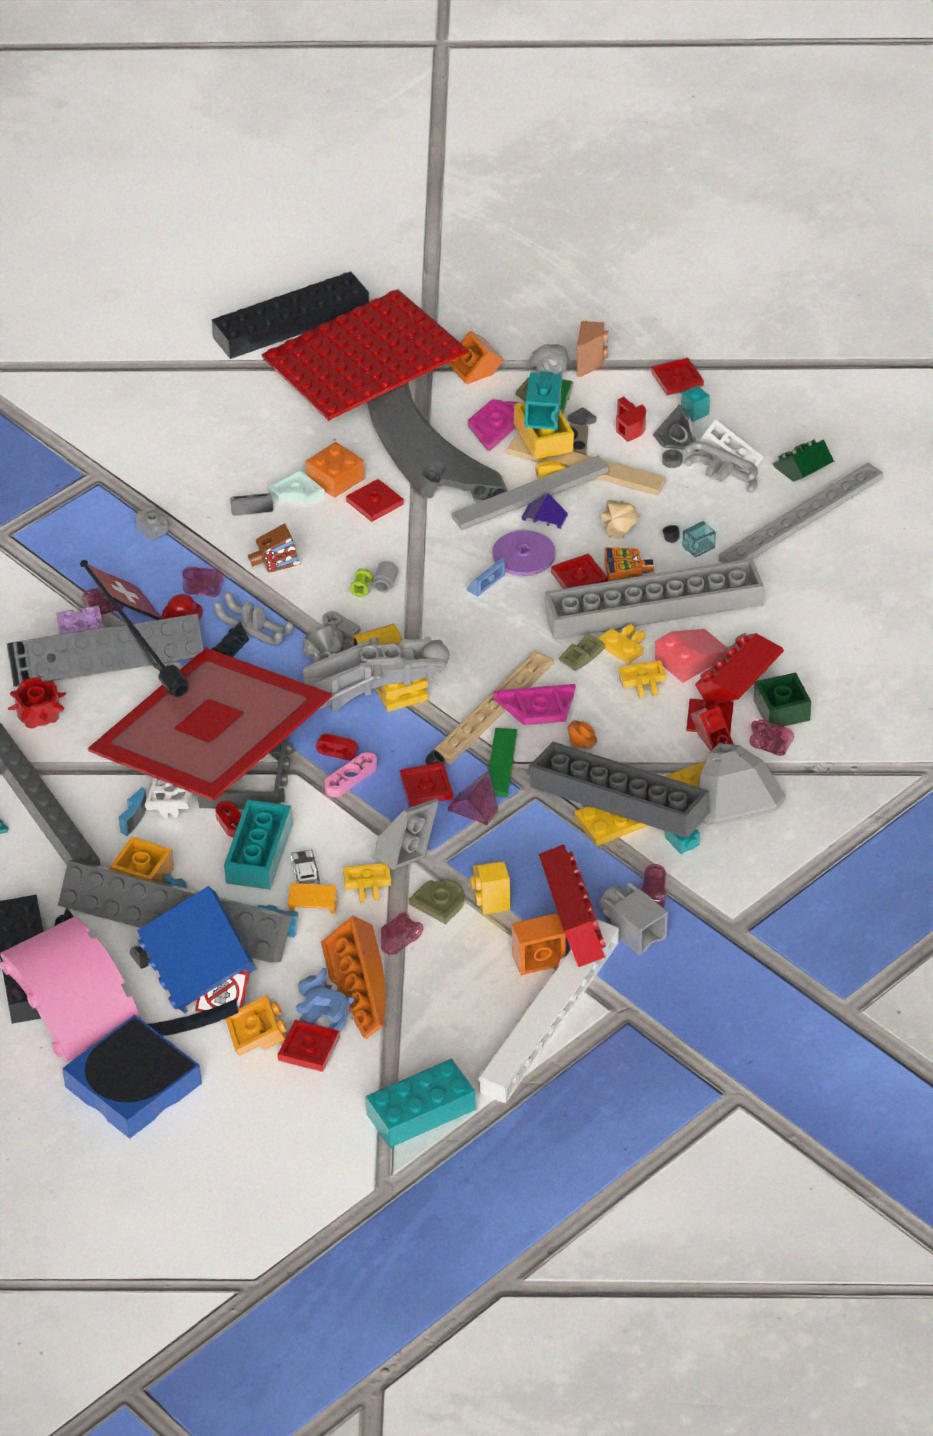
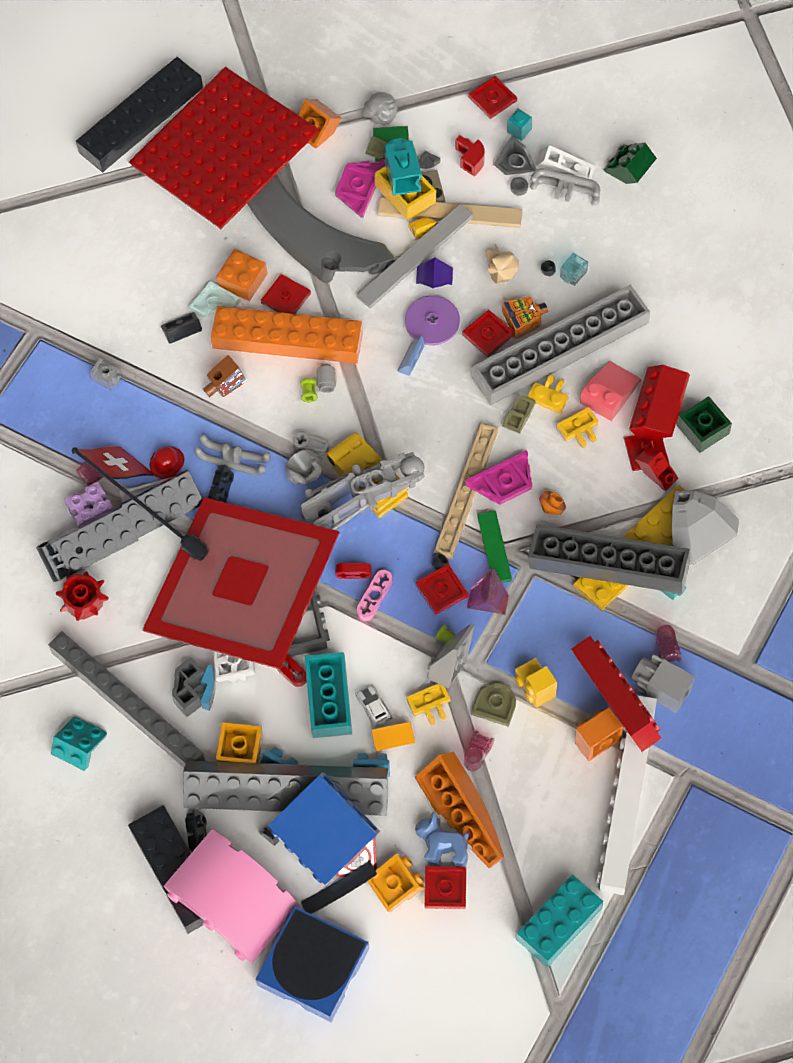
camera: 15 degrees left, 20 degrees up
clear pink piece [182,567,224,597] -> none
nougat slope [577,321,608,377] -> none
light grey plate [719,463,883,563] -> none
clear pink piece [749,719,794,756] -> none
none -> dark grey brick [172,657,204,718]
none -> orange brick [211,306,363,364]

